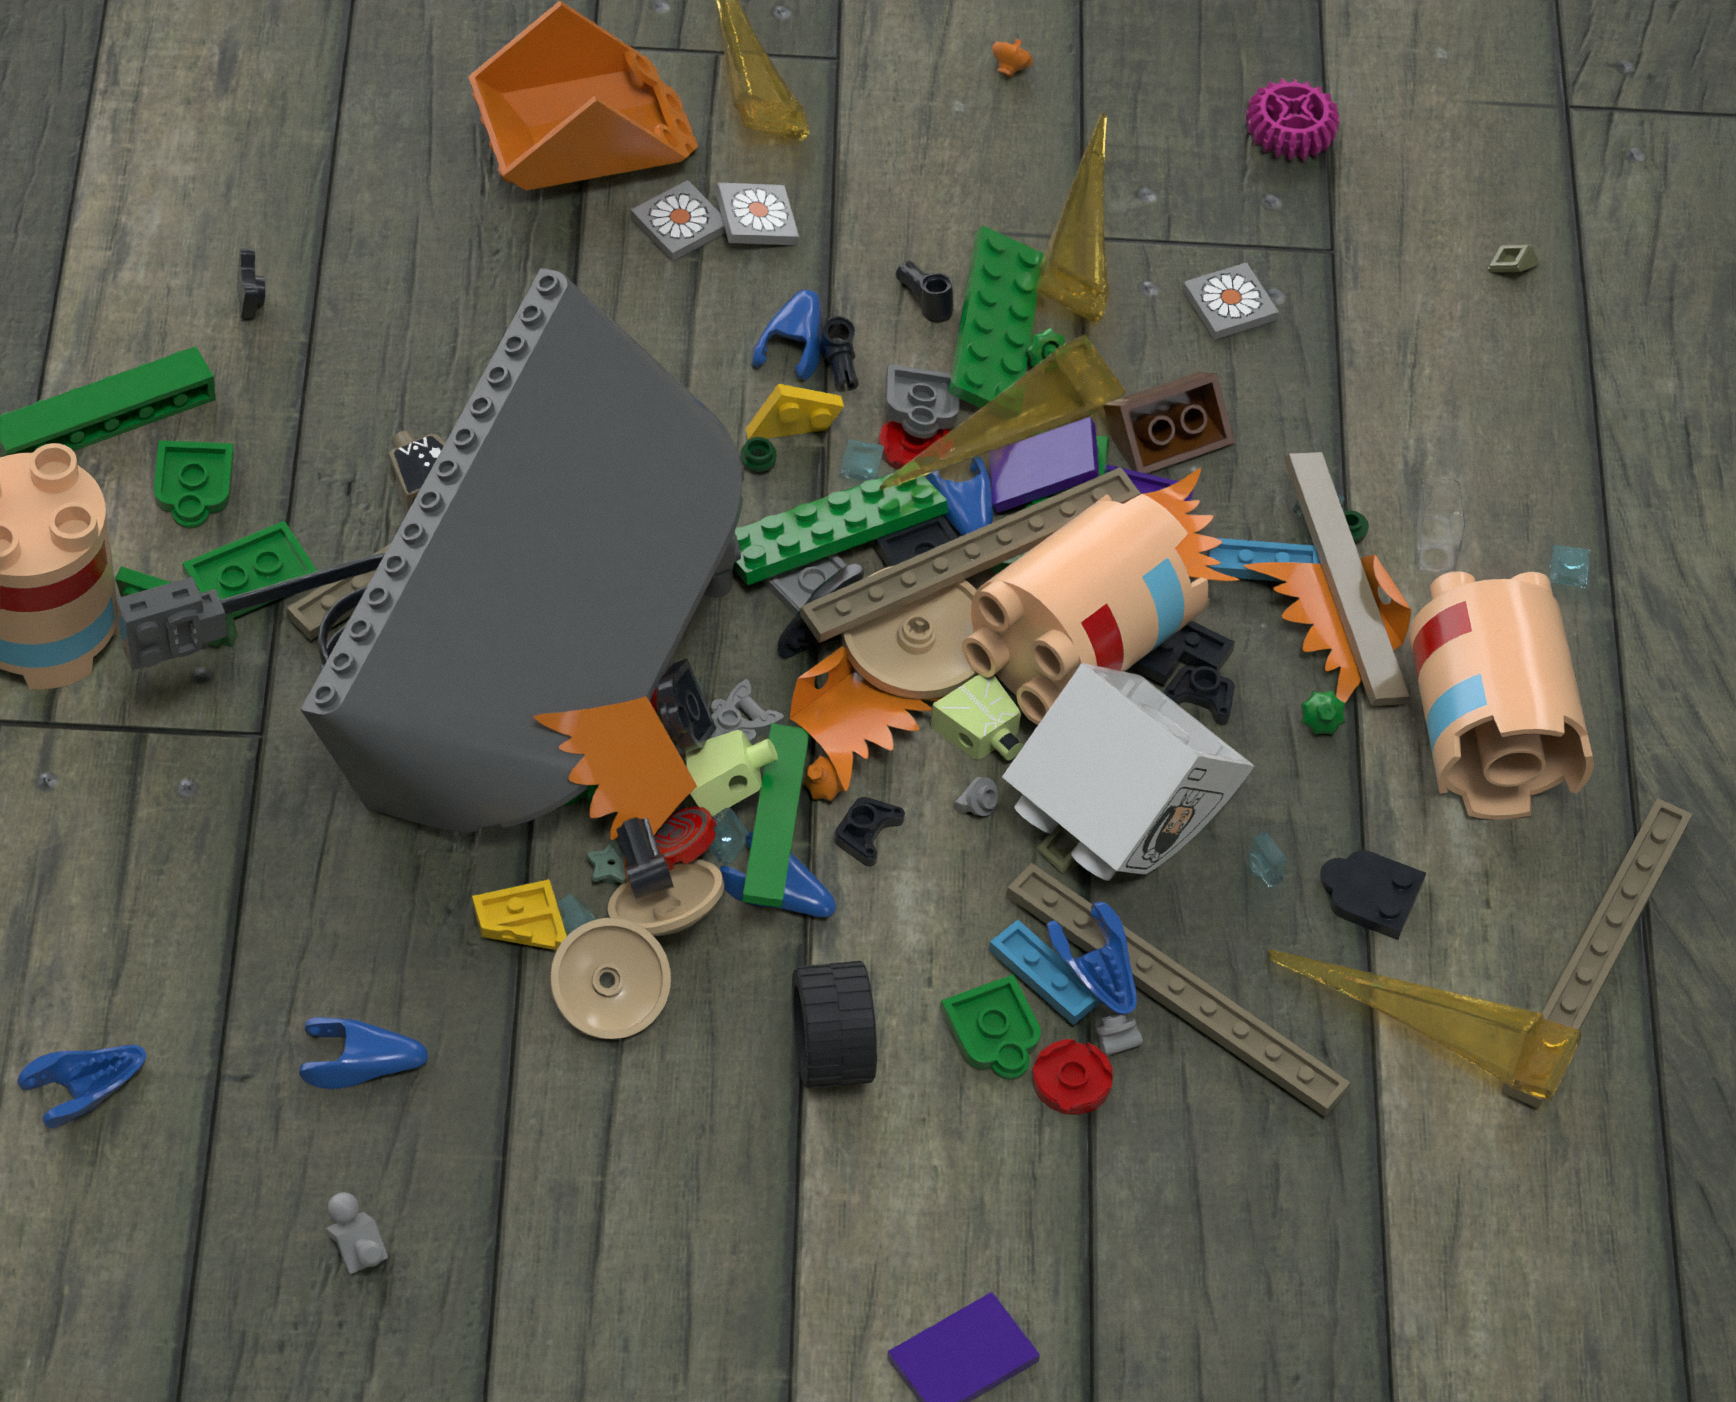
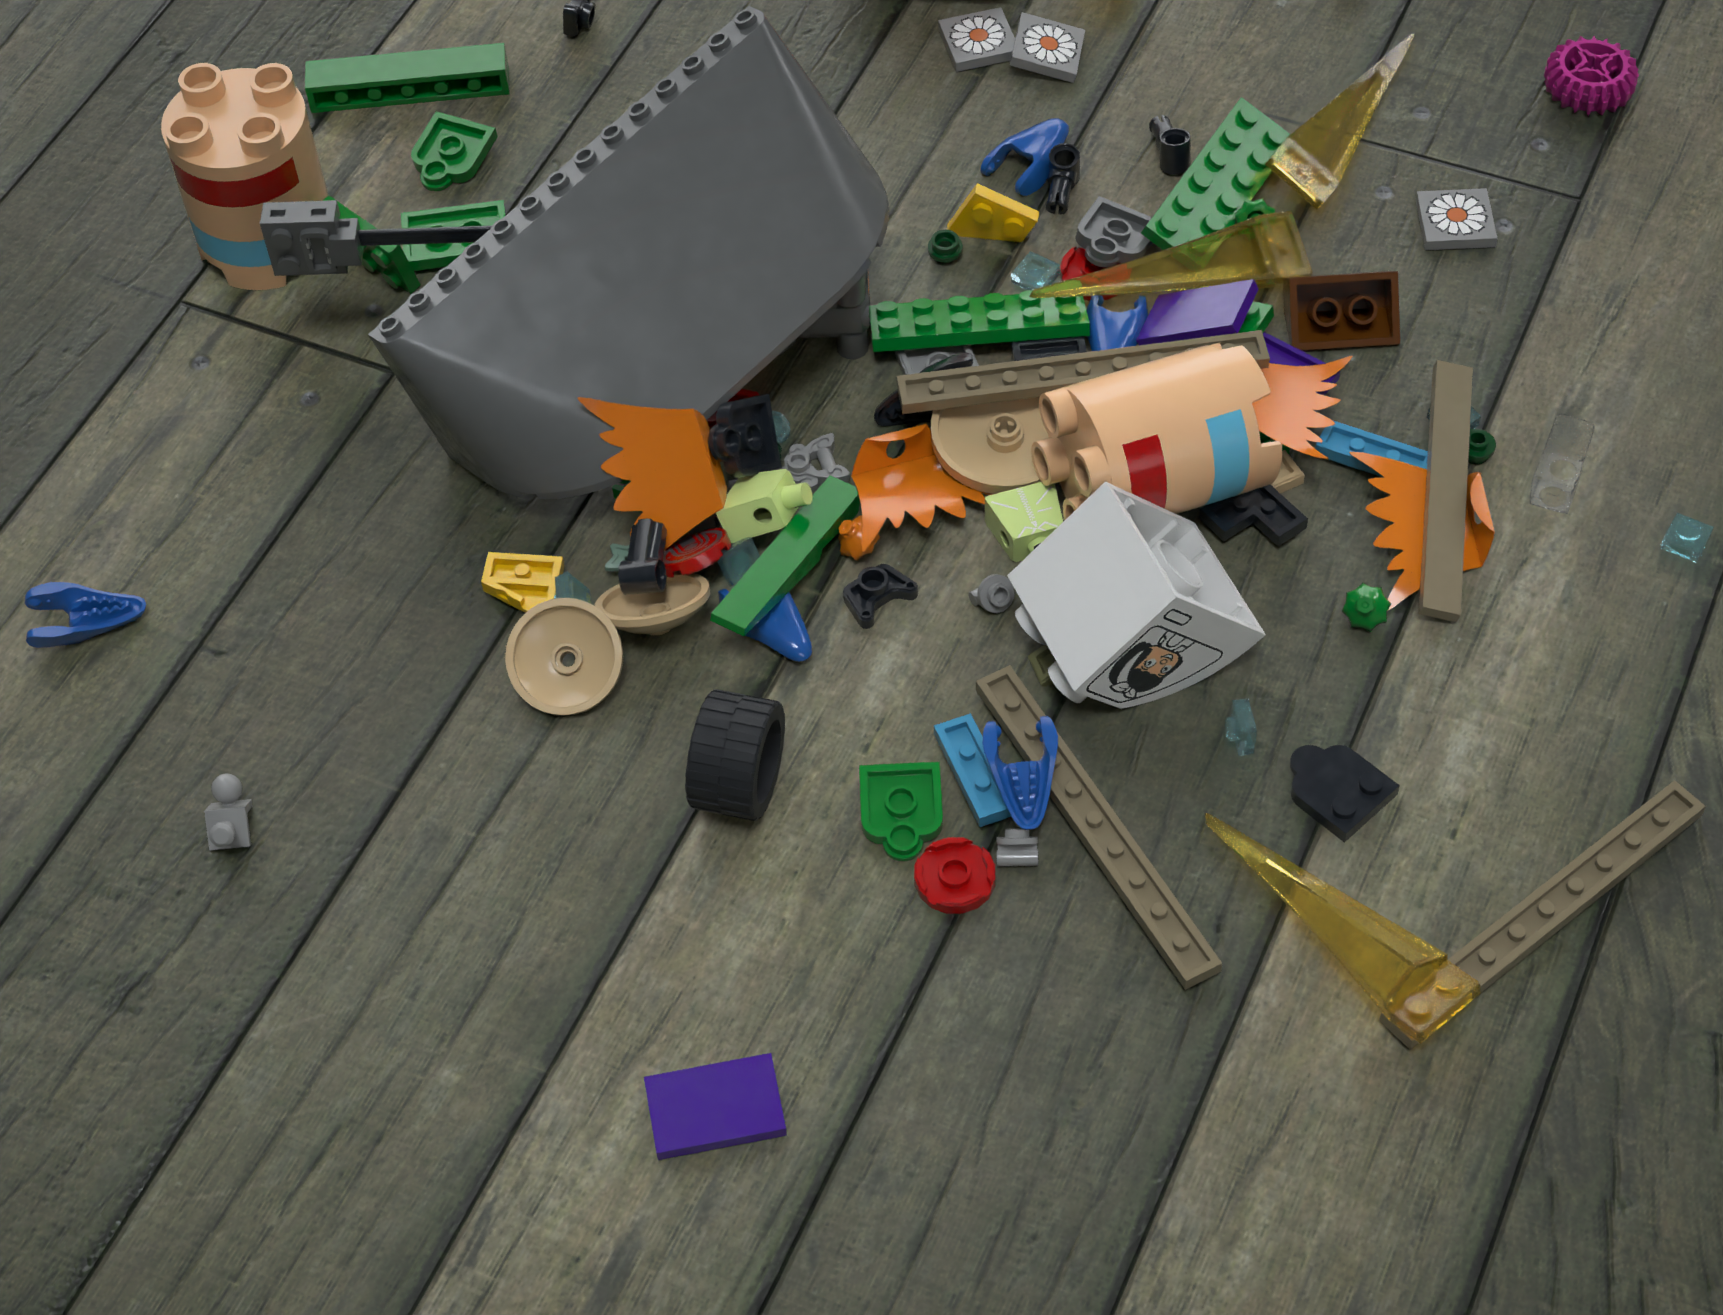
camera: 30 degrees right, 0 degrees up
blue animal [299,1017,428,1089] -> none
black piece [1163,665,1235,726] -> none
light nougat brick [1409,572,1594,820] -> none

